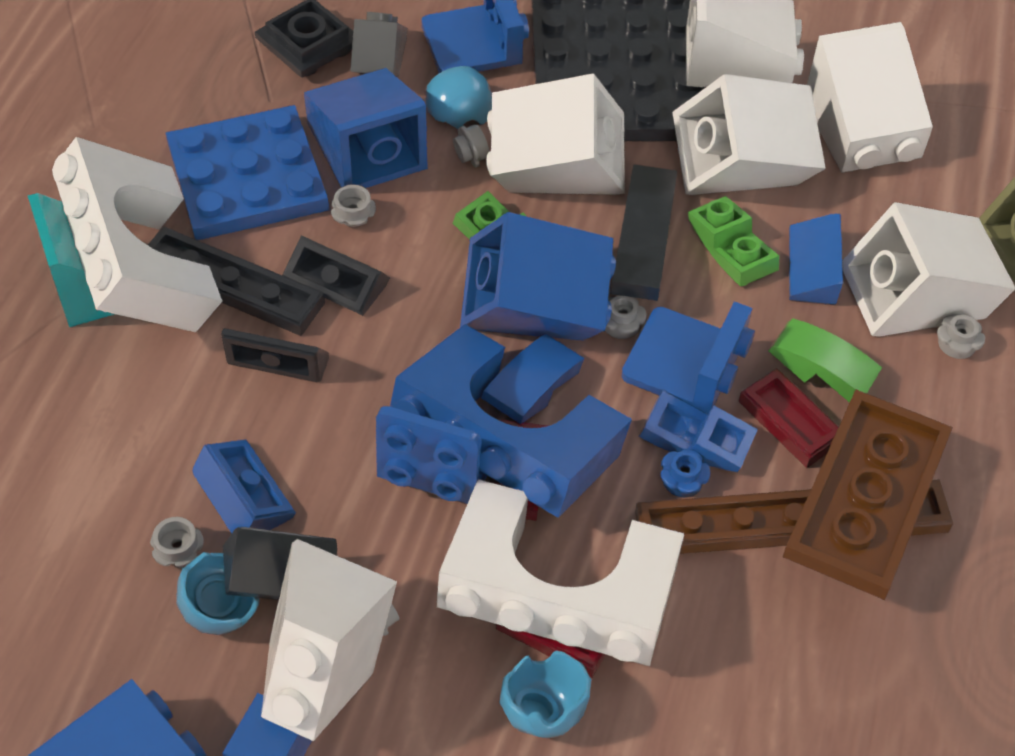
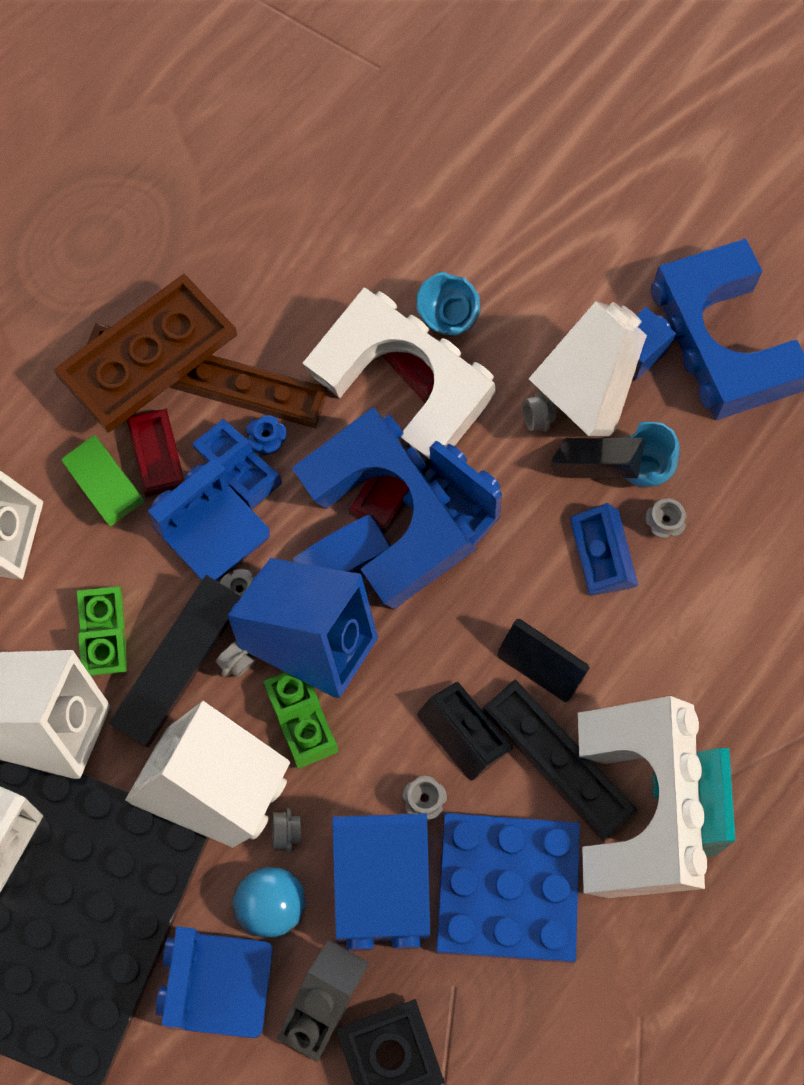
camera: 160 degrees left, 15 degrees up
blue slope [789,213,843,305] -> none

